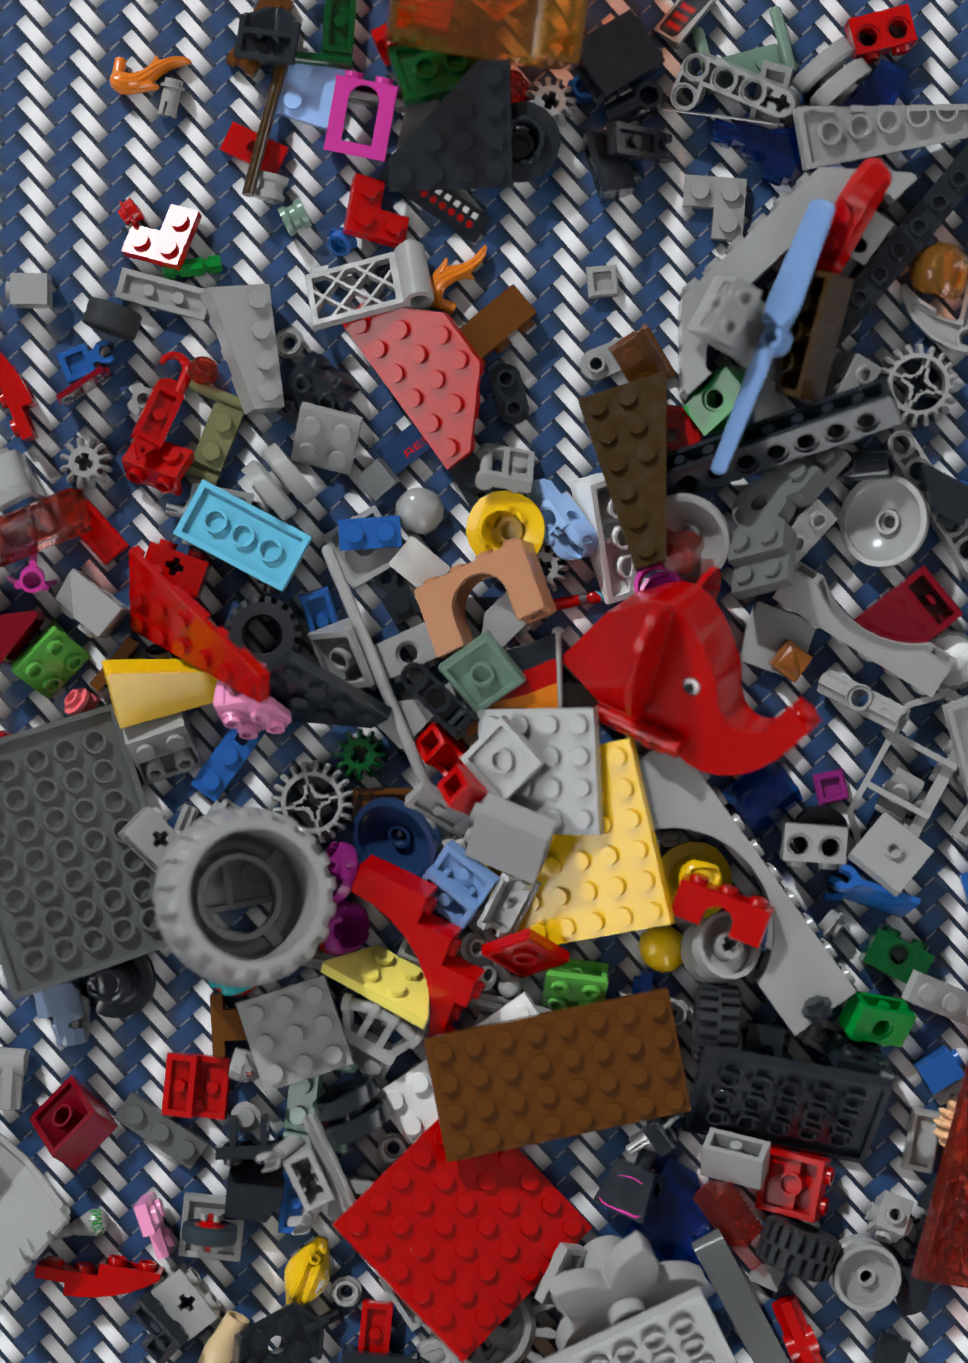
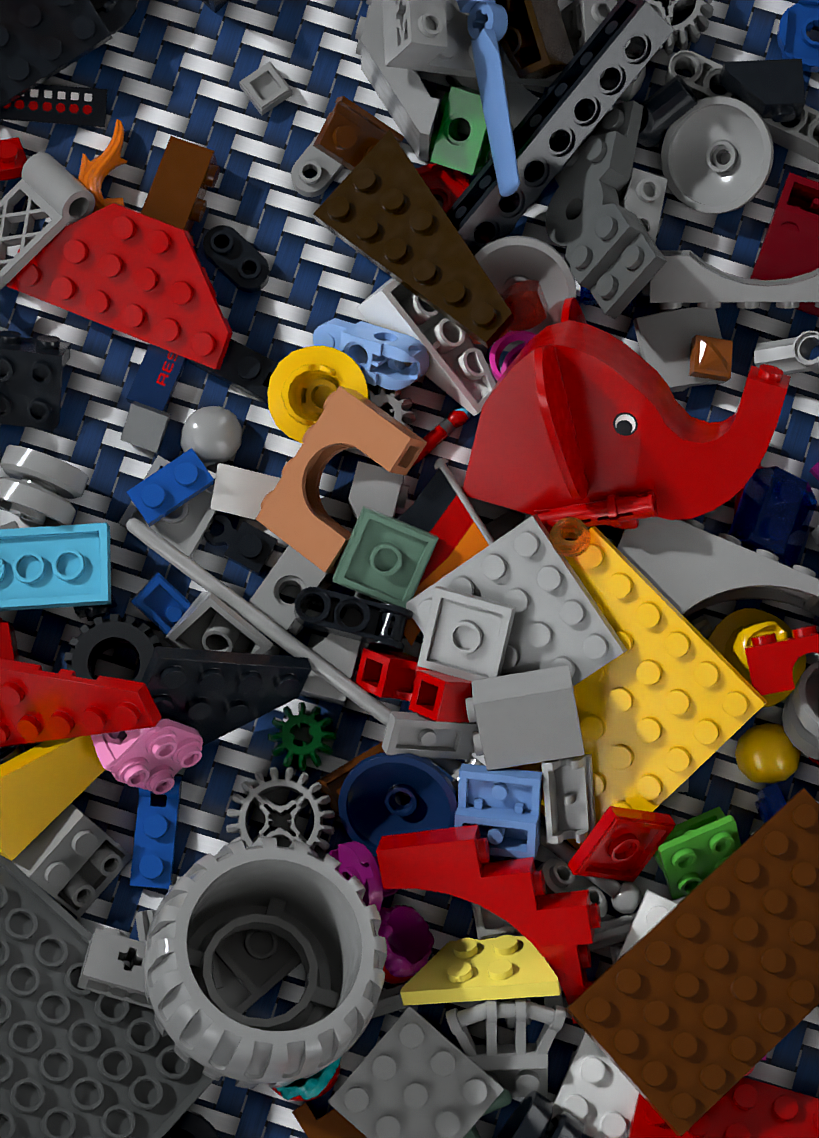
camera: 30 degrees left, 10 degrees down
light grey plate [290,402,363,475] -> none
light grey plate [475,443,535,494] -> none
none -> clear orange plate [549,517,591,557]

